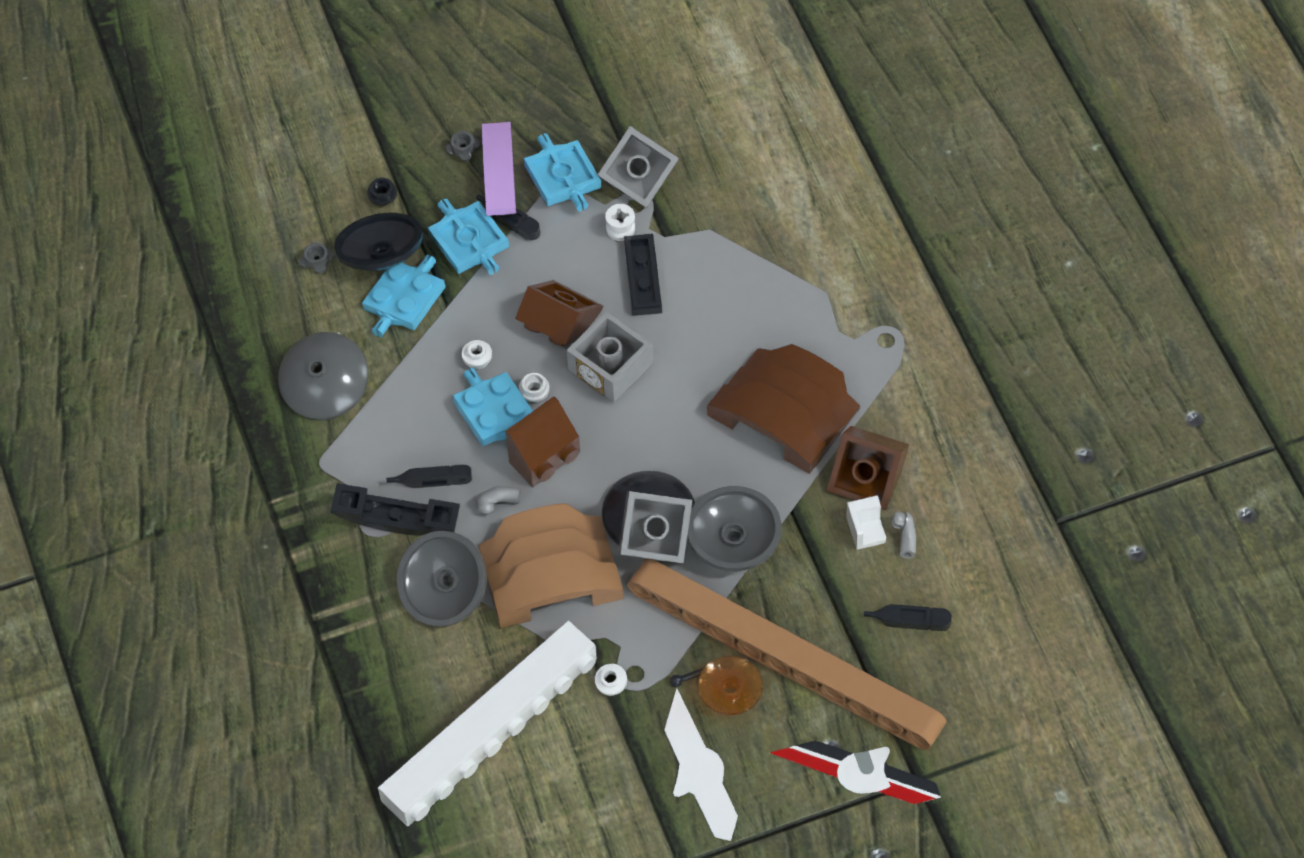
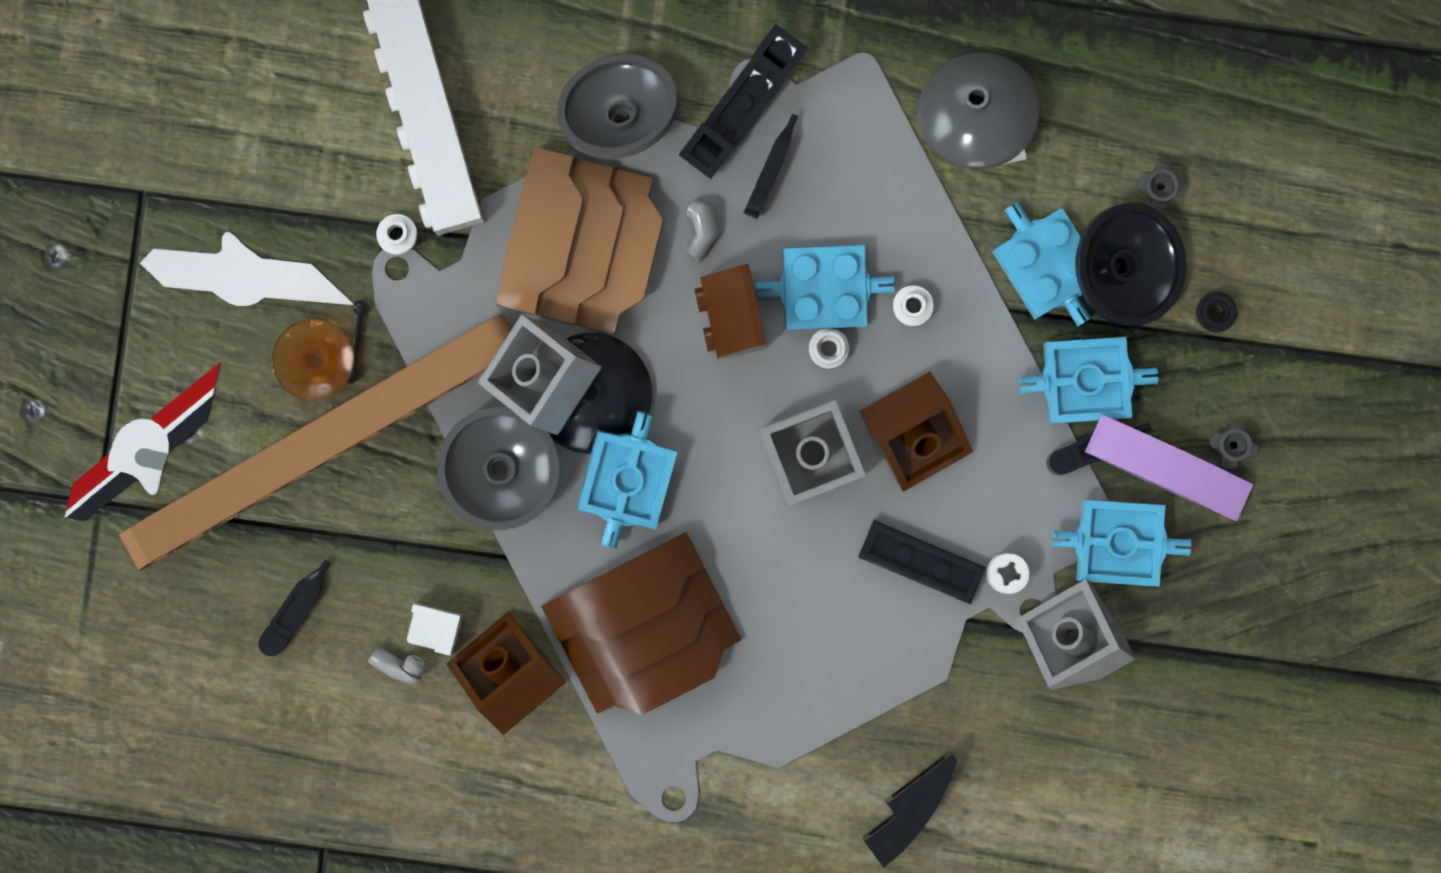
camera: 115 degrees right, 30 degrees up
none -> medium azure plate [576,411,678,549]
none -> black slope [862,751,957,868]

